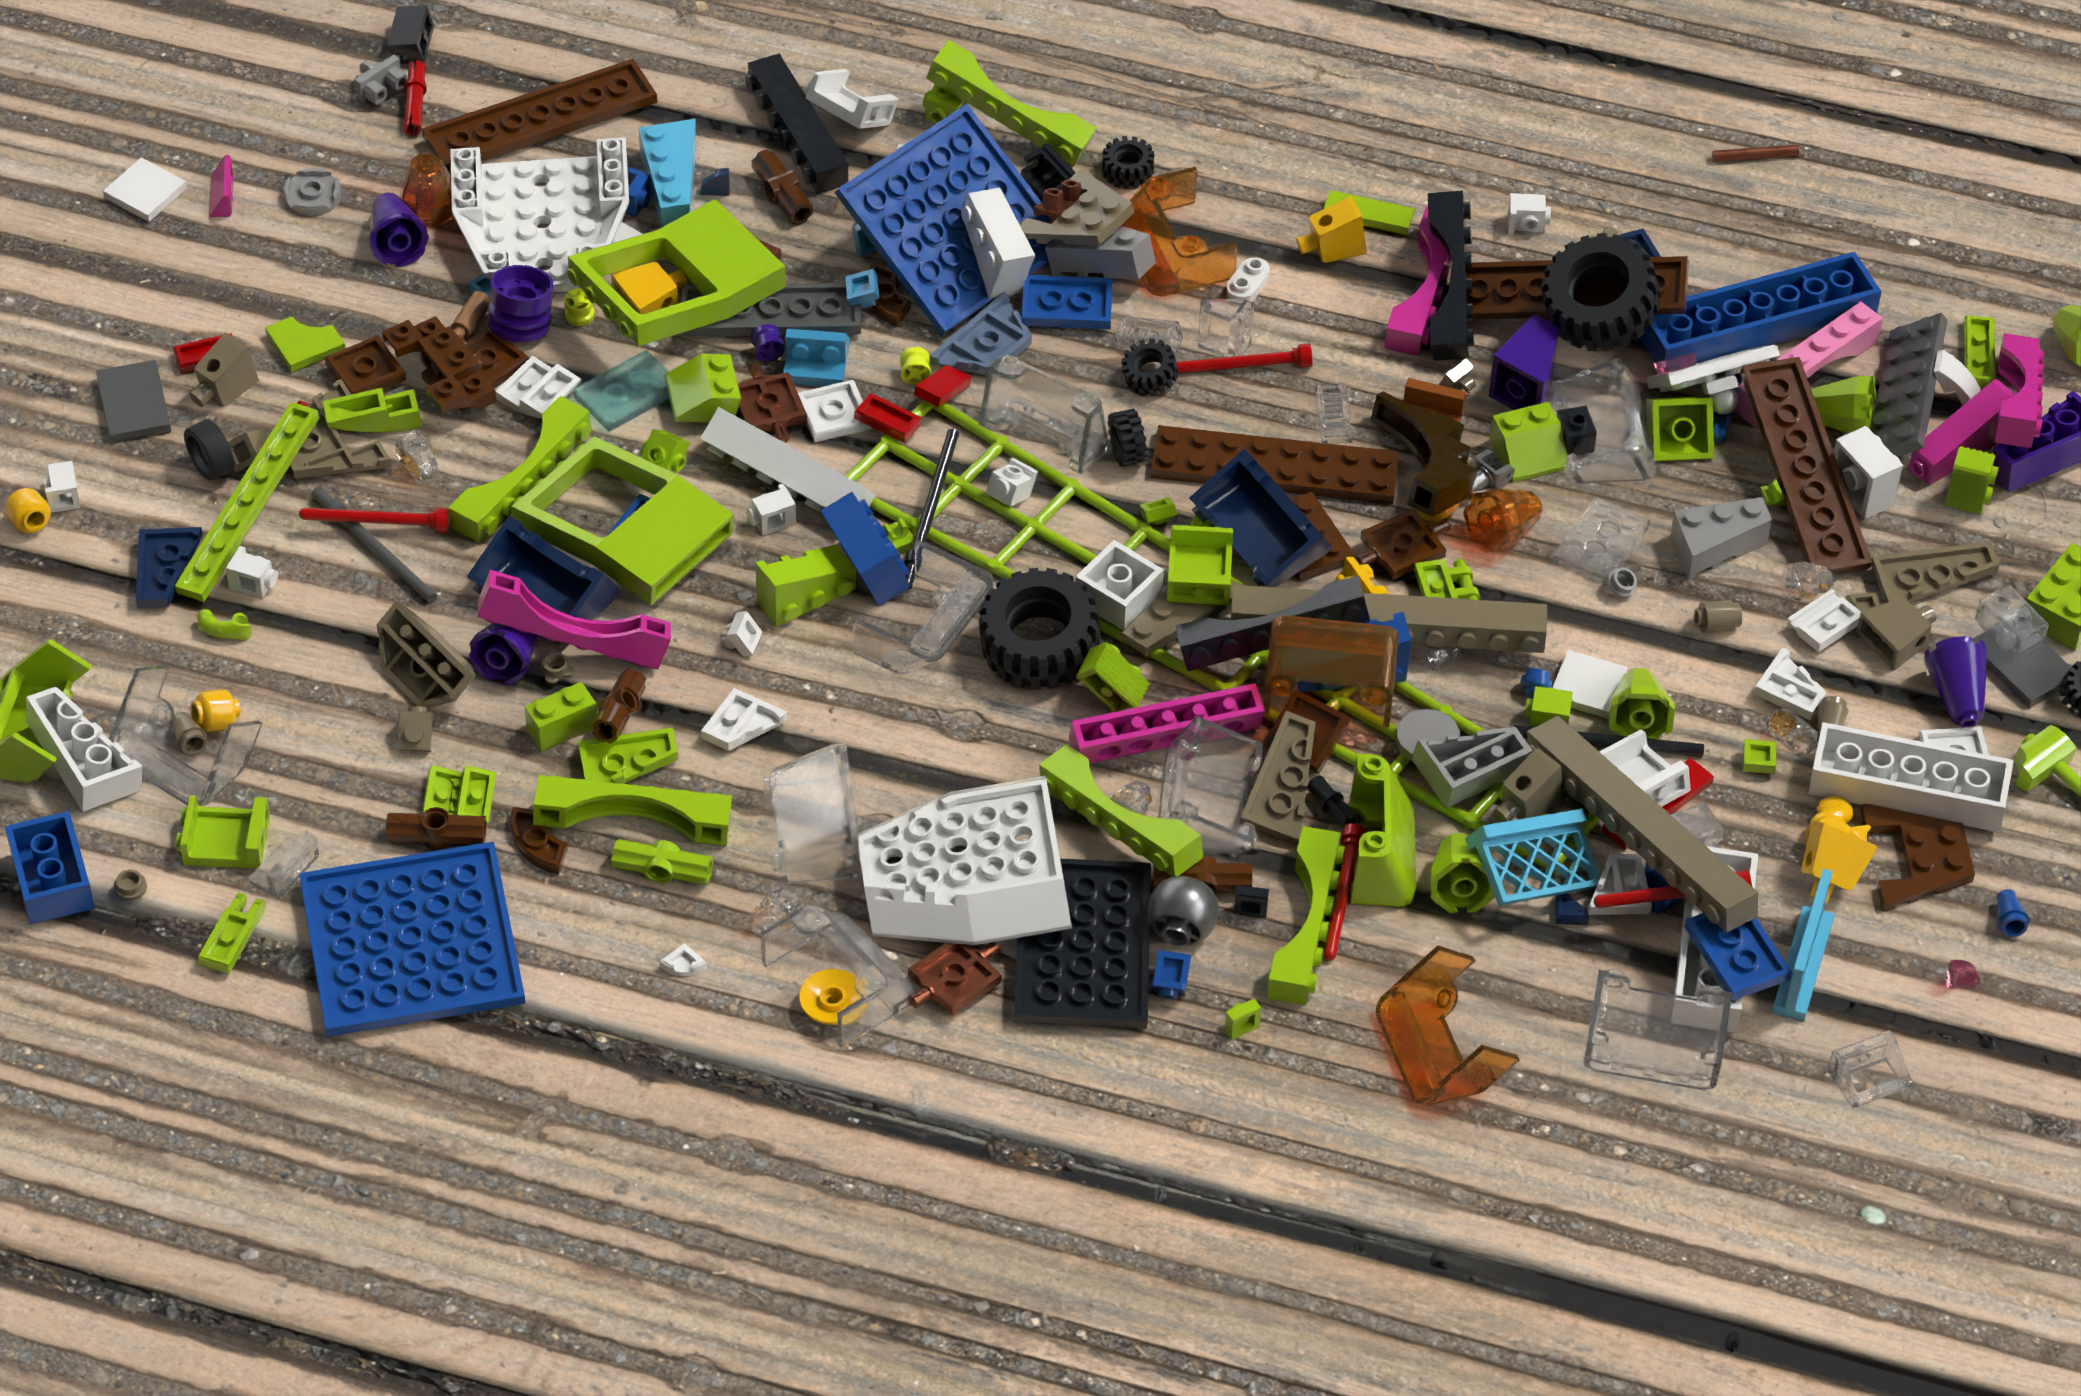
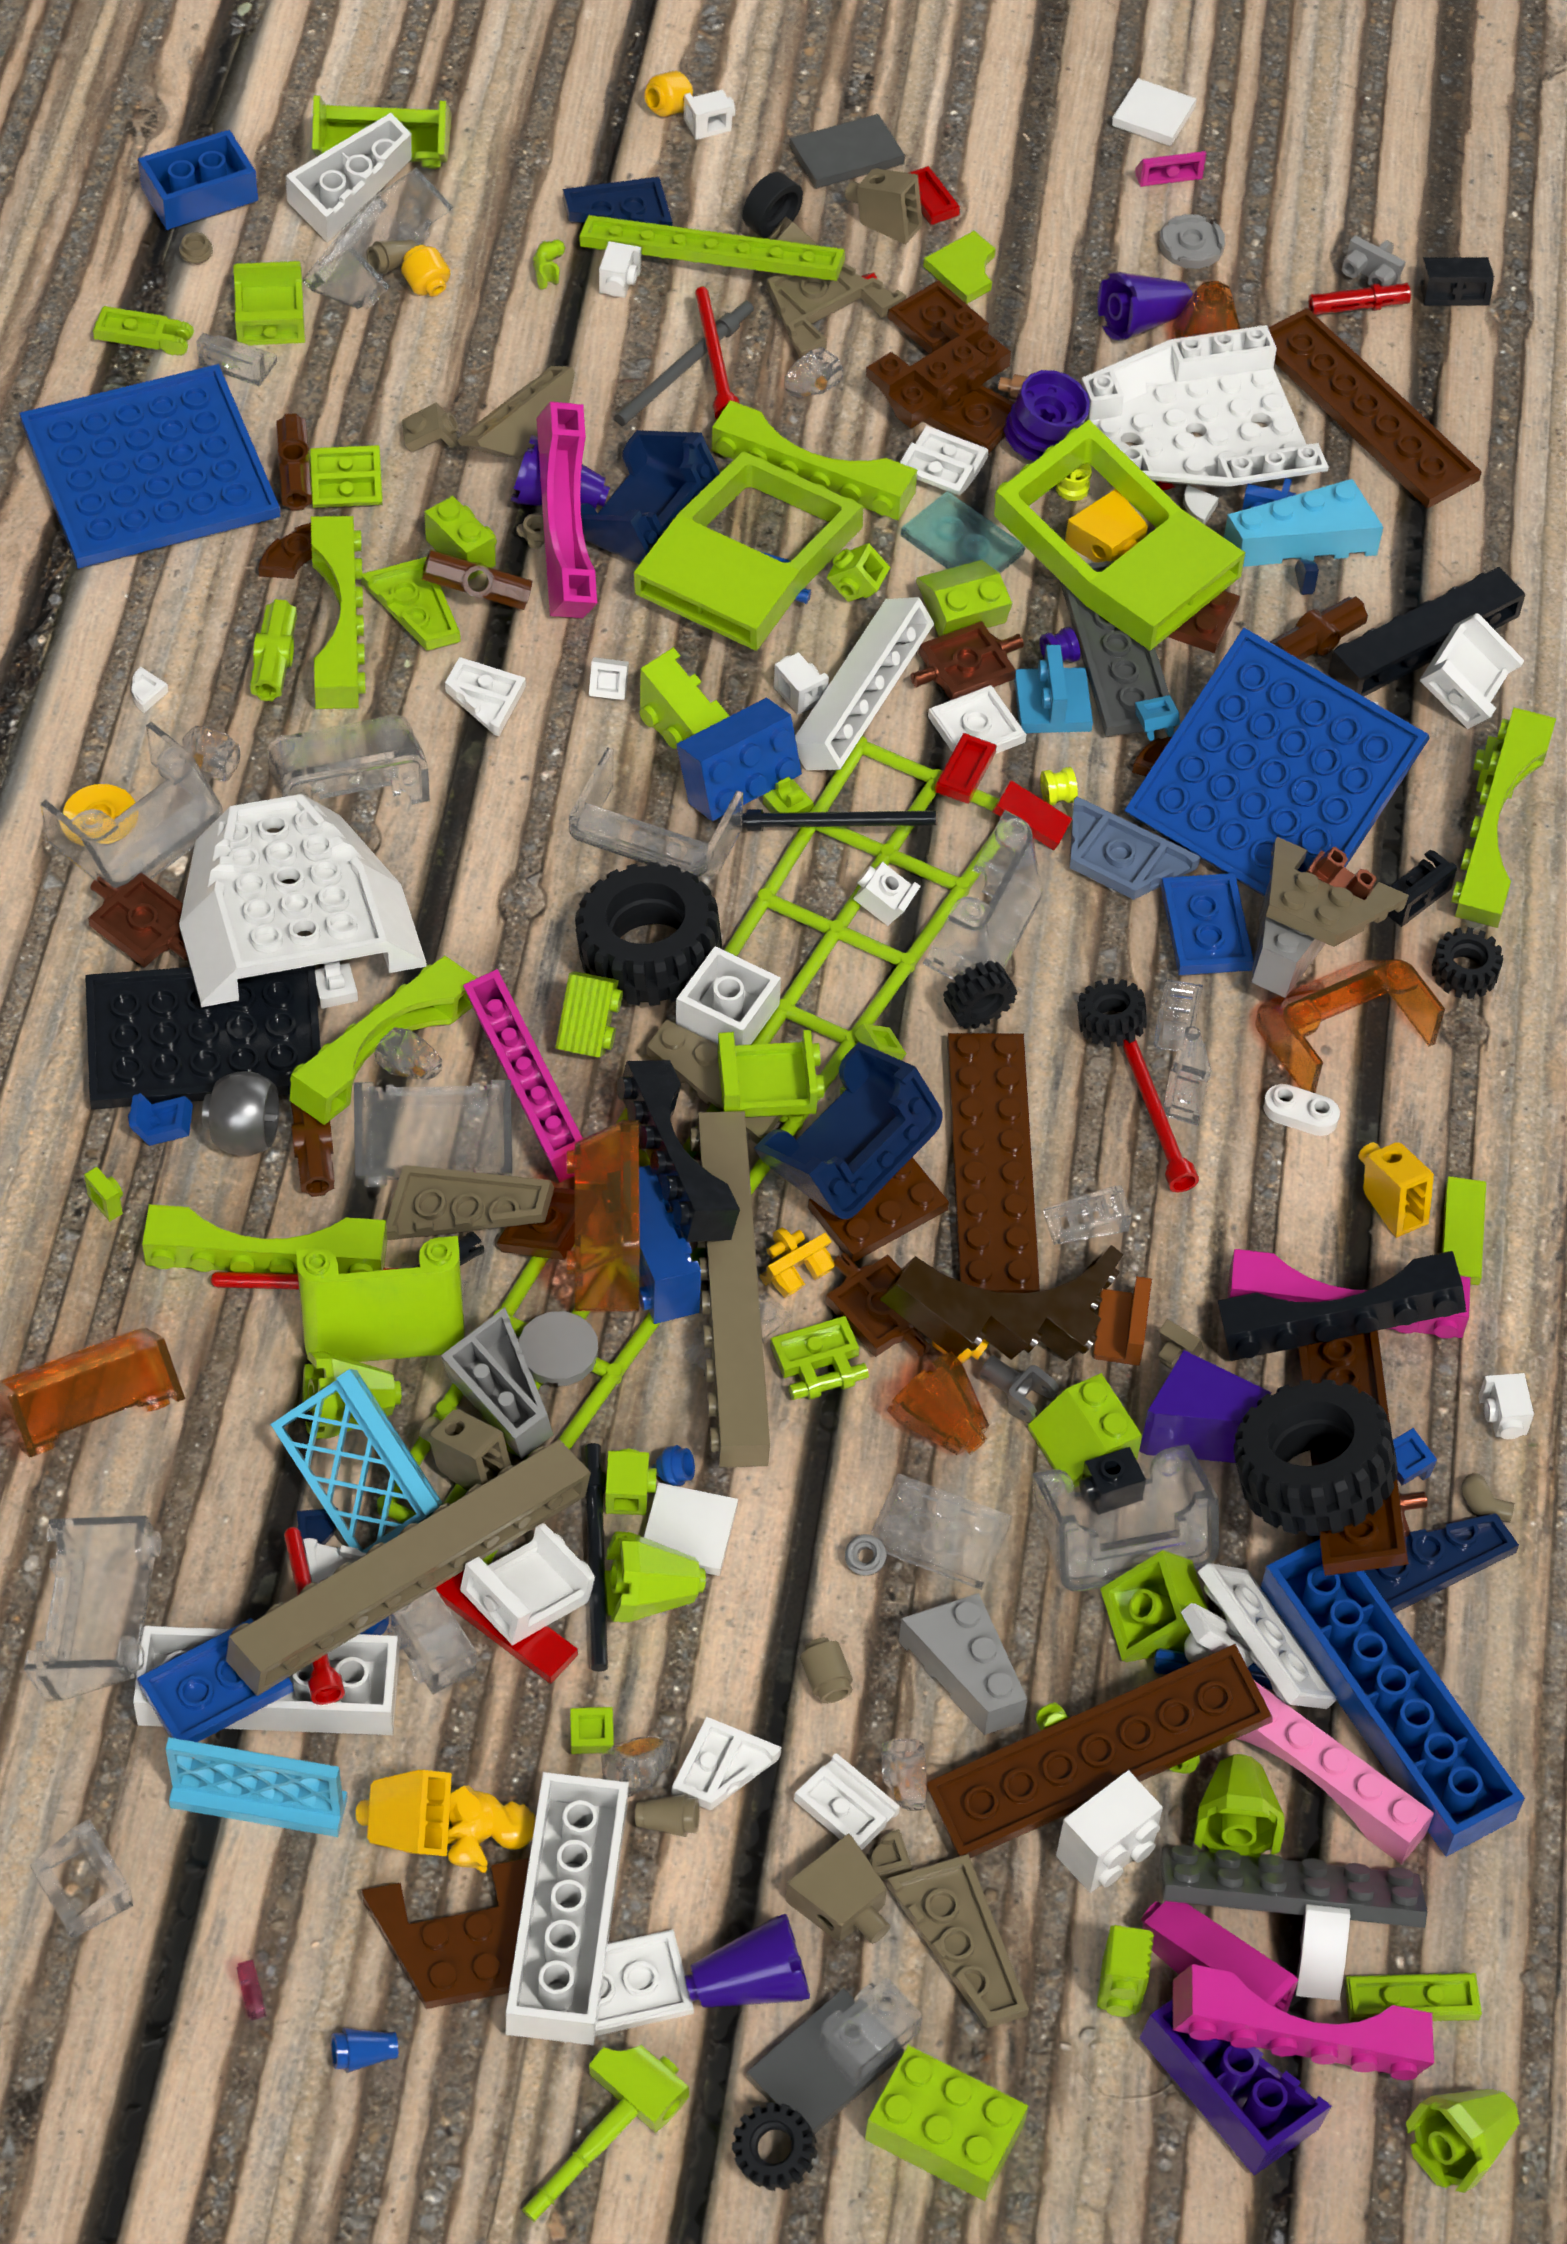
camera: 80 degrees right, 5 degrees up
lime slope [322,388,423,432] -> none
white wedge [961,188,1035,299] -> none
black tile [1234,885,1269,918] -> none
clear pink tile [1654,352,1697,374] -> none

